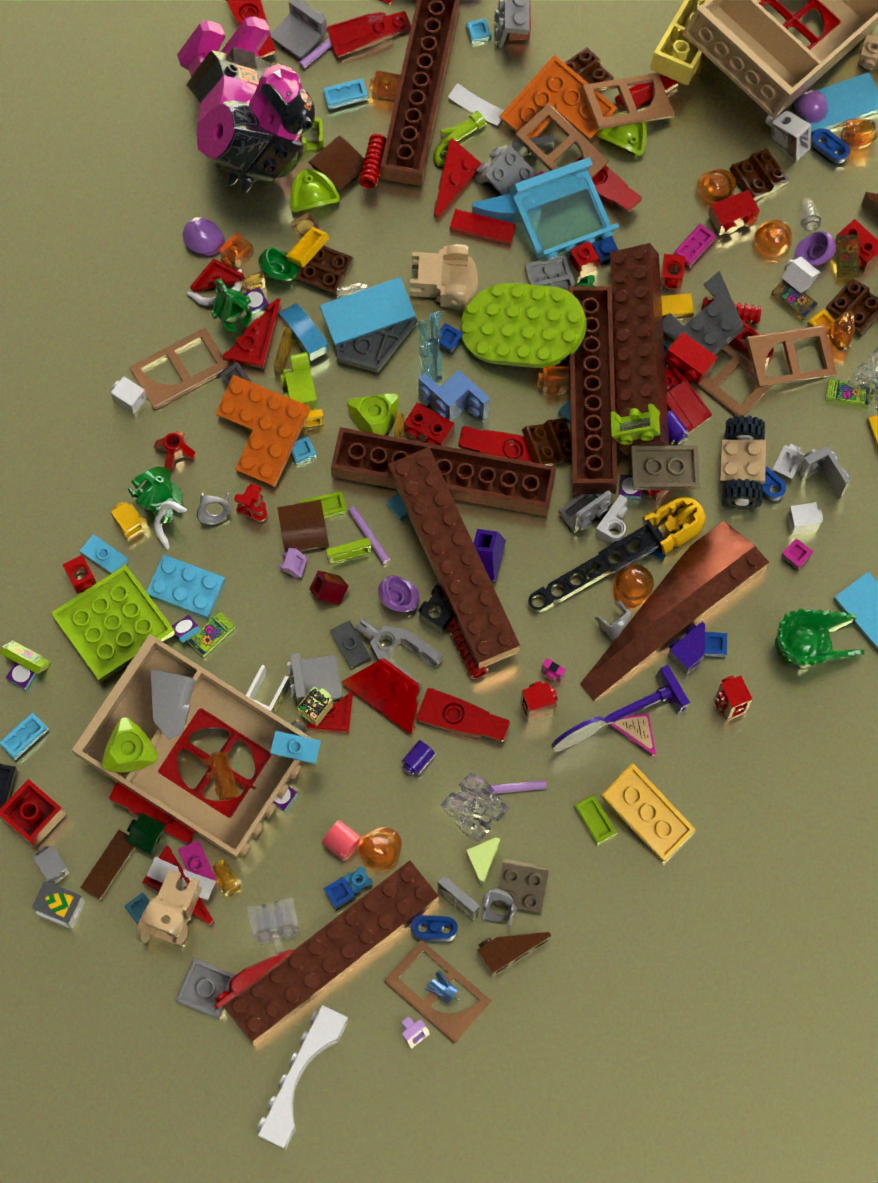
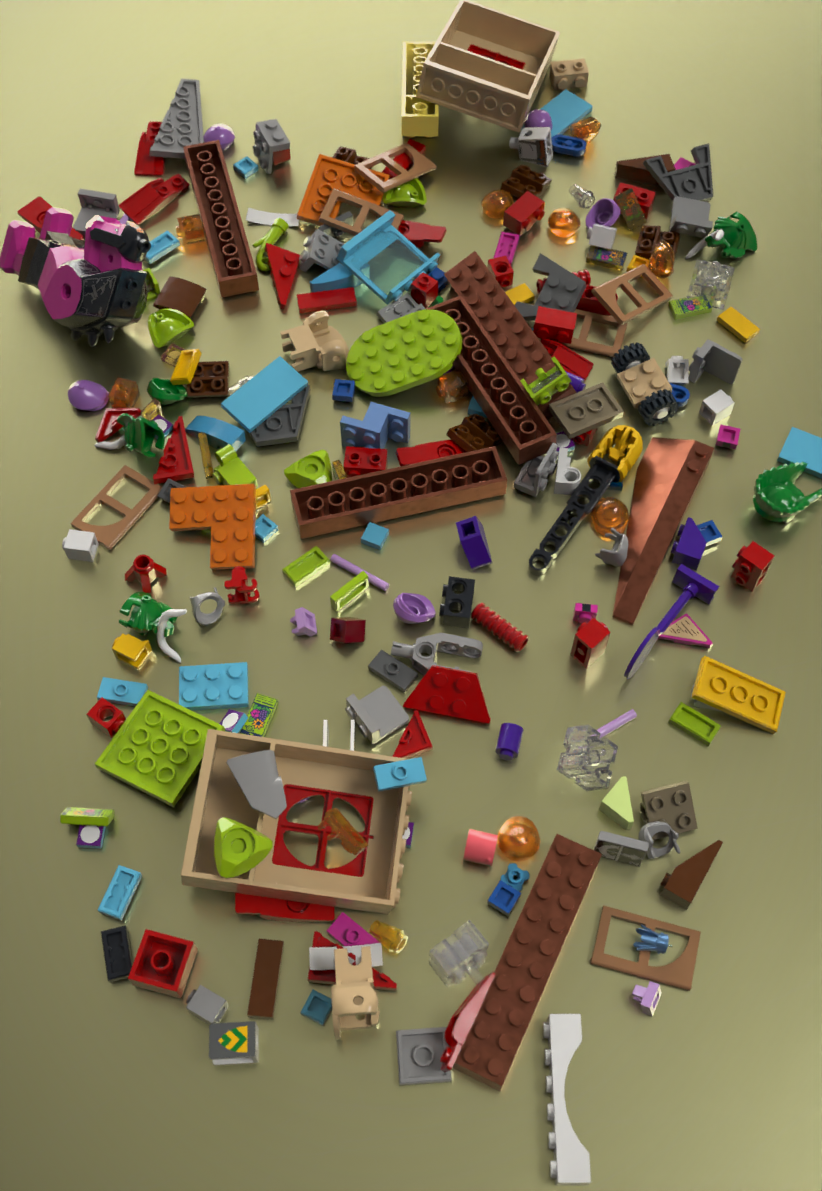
camera: 25 degrees left, 10 degrees down
dark green brick [127,813,166,854] -> none
reddish brown slope [277,500,329,552] -> none
brick [297,687,333,727] -> none
red piece [359,134,387,189] -> none
copper brick [388,447,520,670] -> none
blue plate [411,915,458,942] -> none
red piece [416,688,510,742] -> none
clear light blue wing [417,311,442,383] -> none

